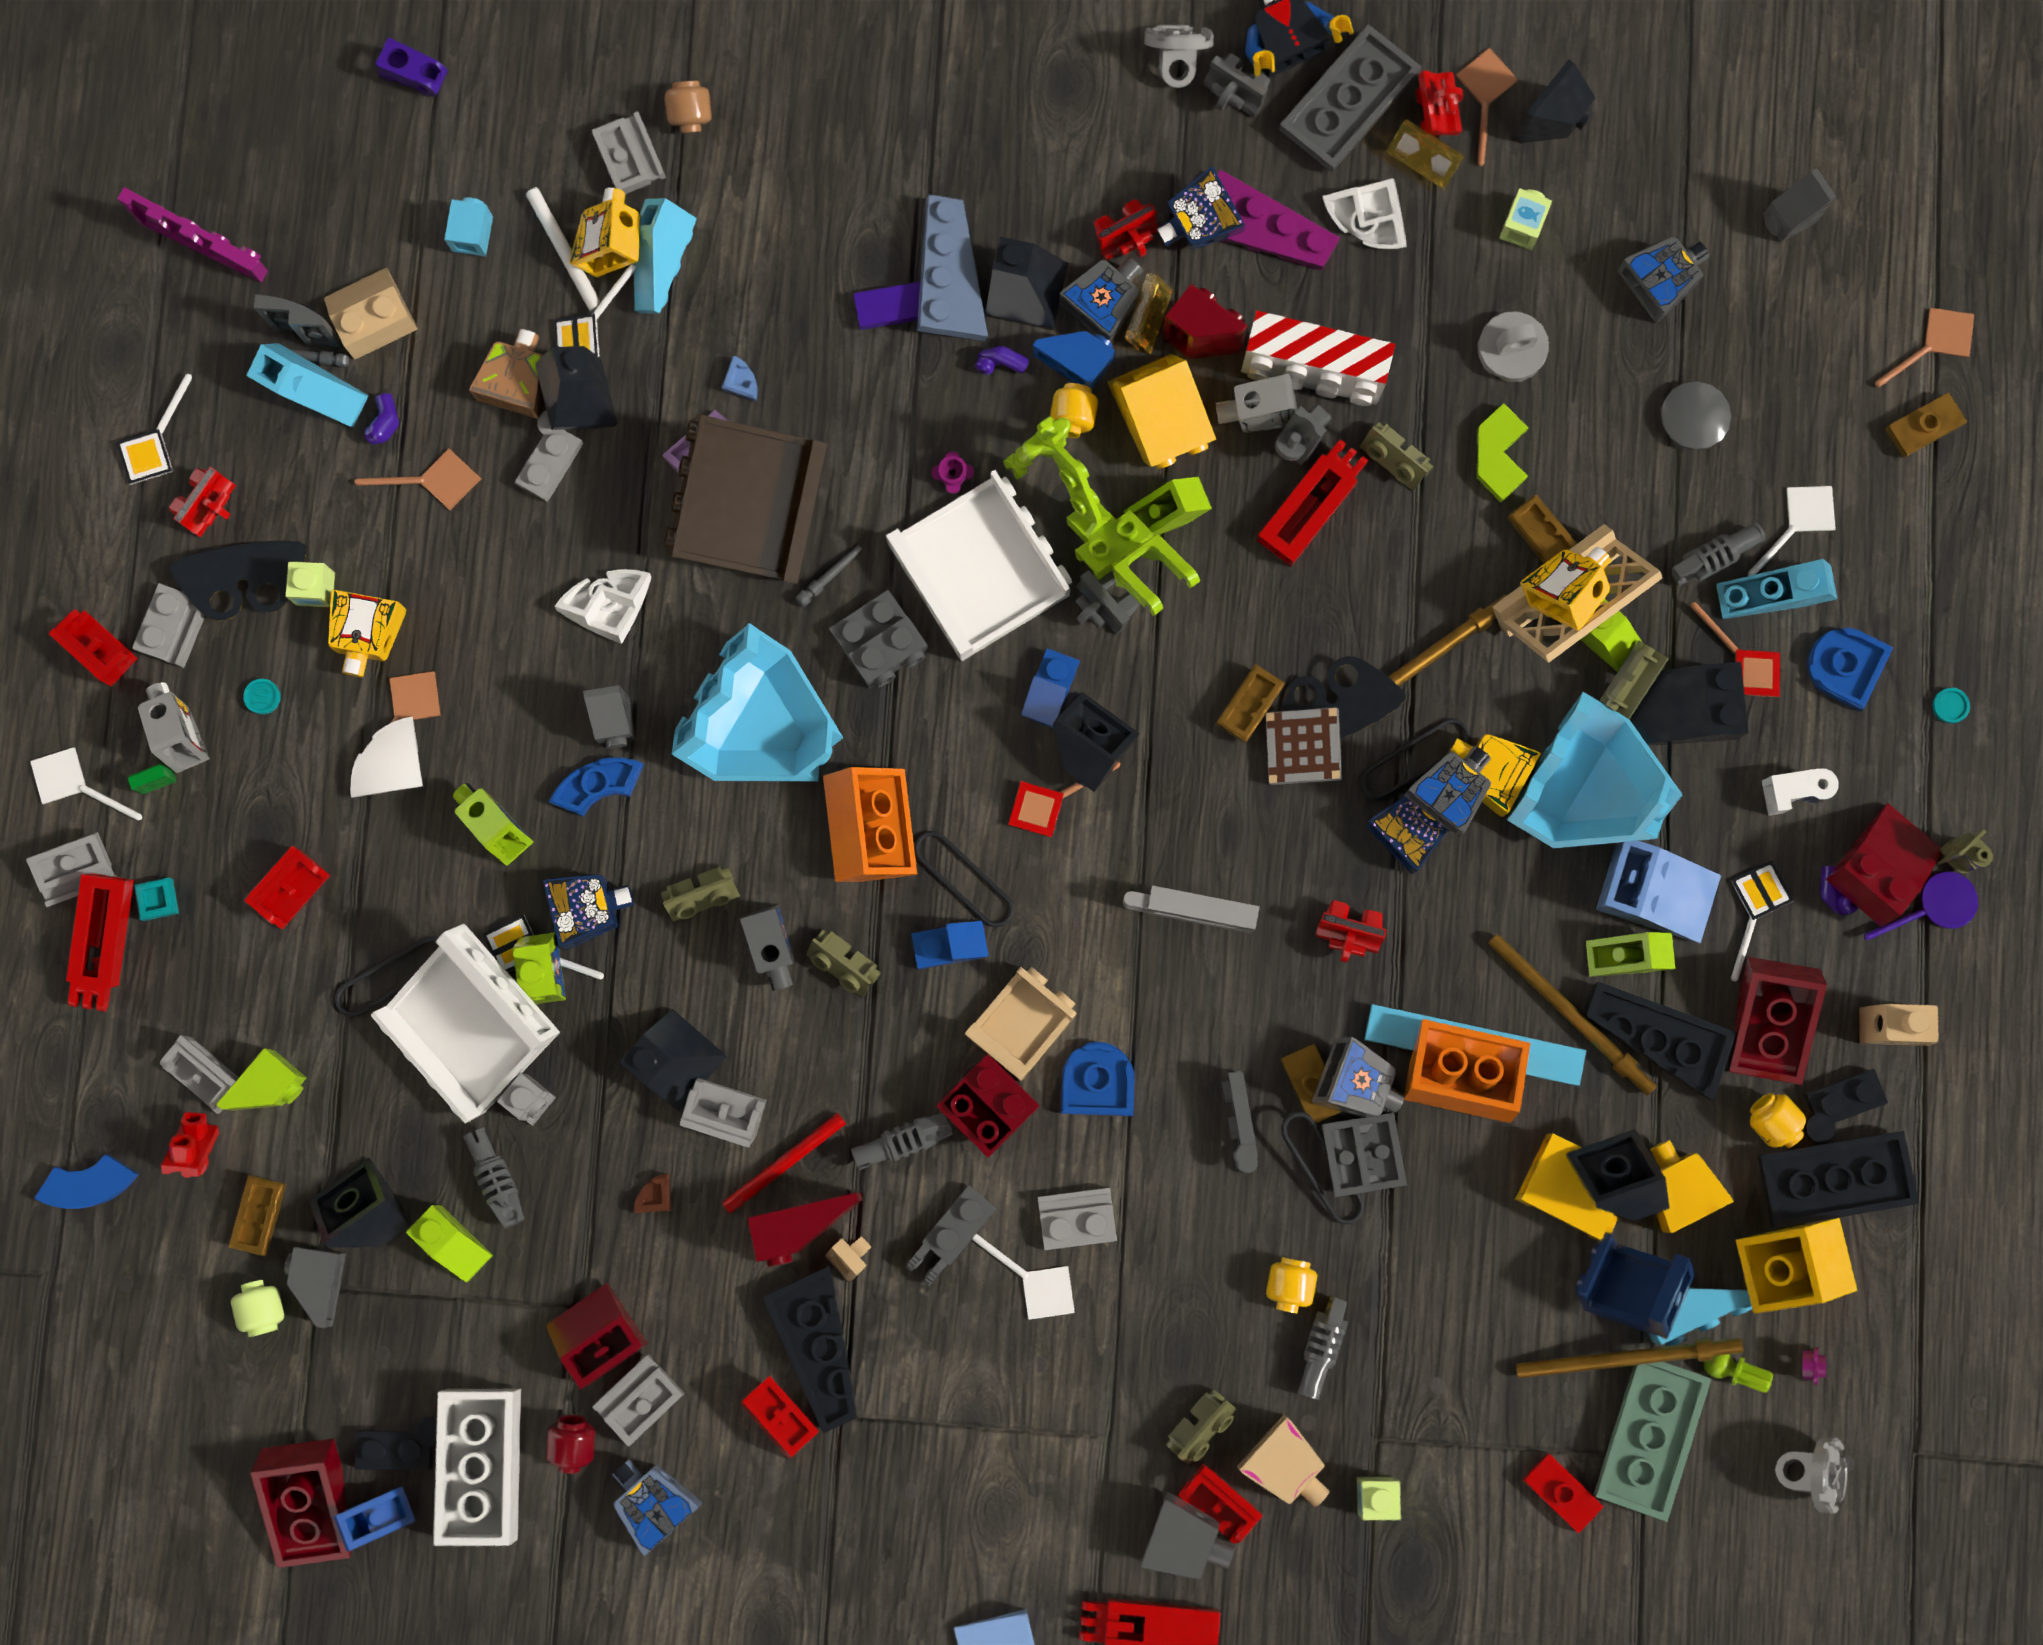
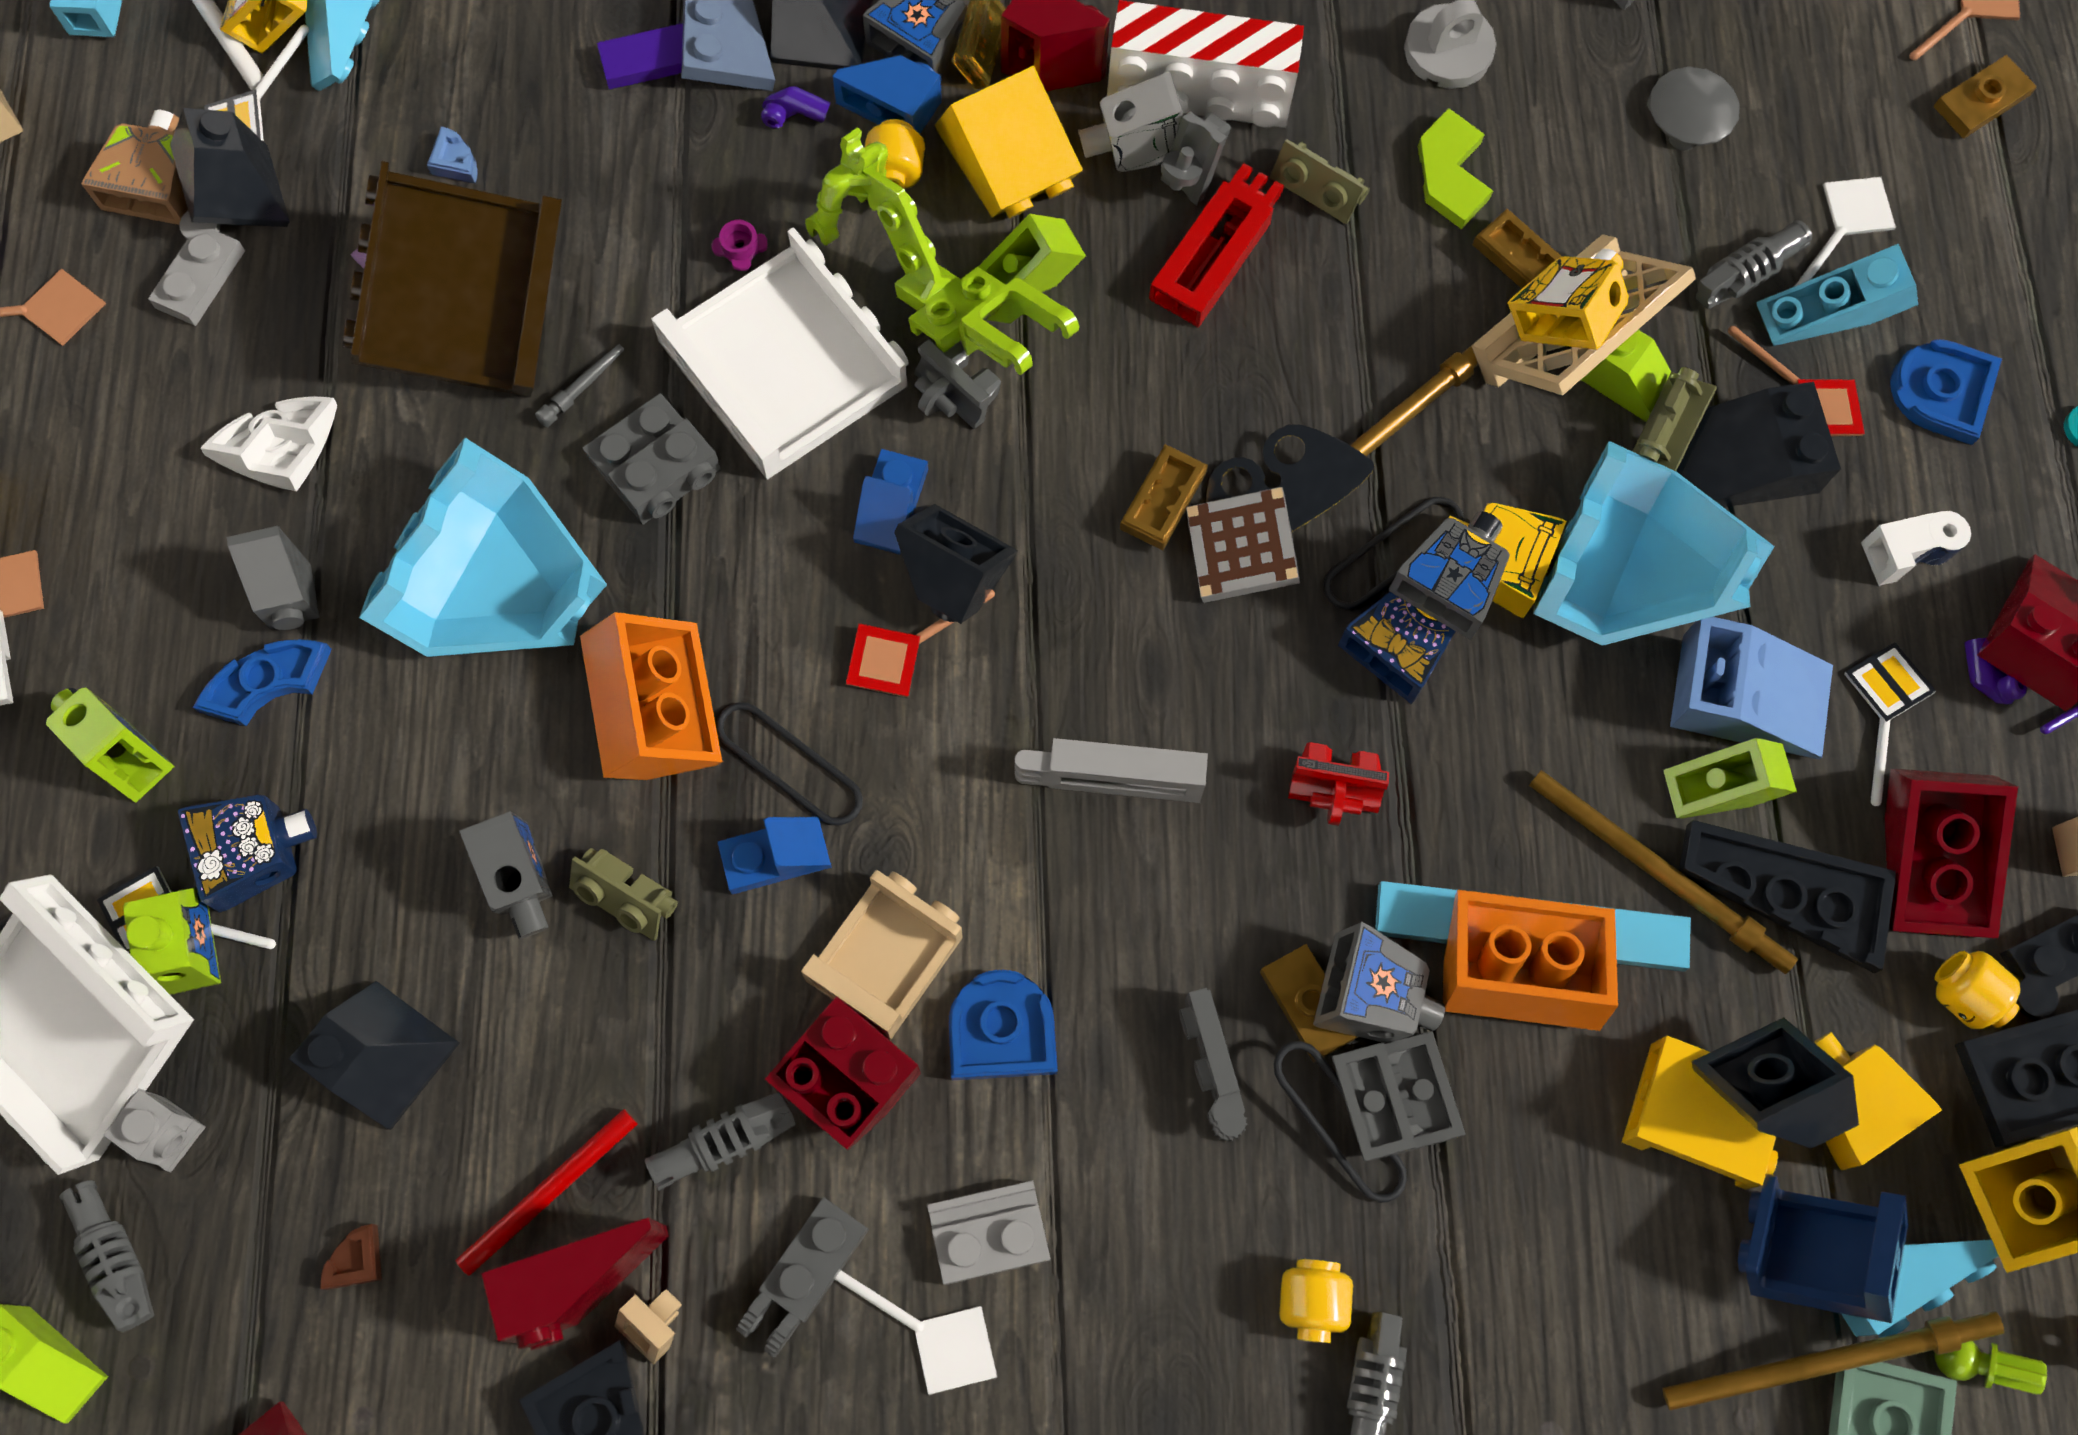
camera: 10 degrees left, 10 degrees down
olive hinge [661,866,740,922] -> none
light grey hinge [680,1078,767,1148] -> none

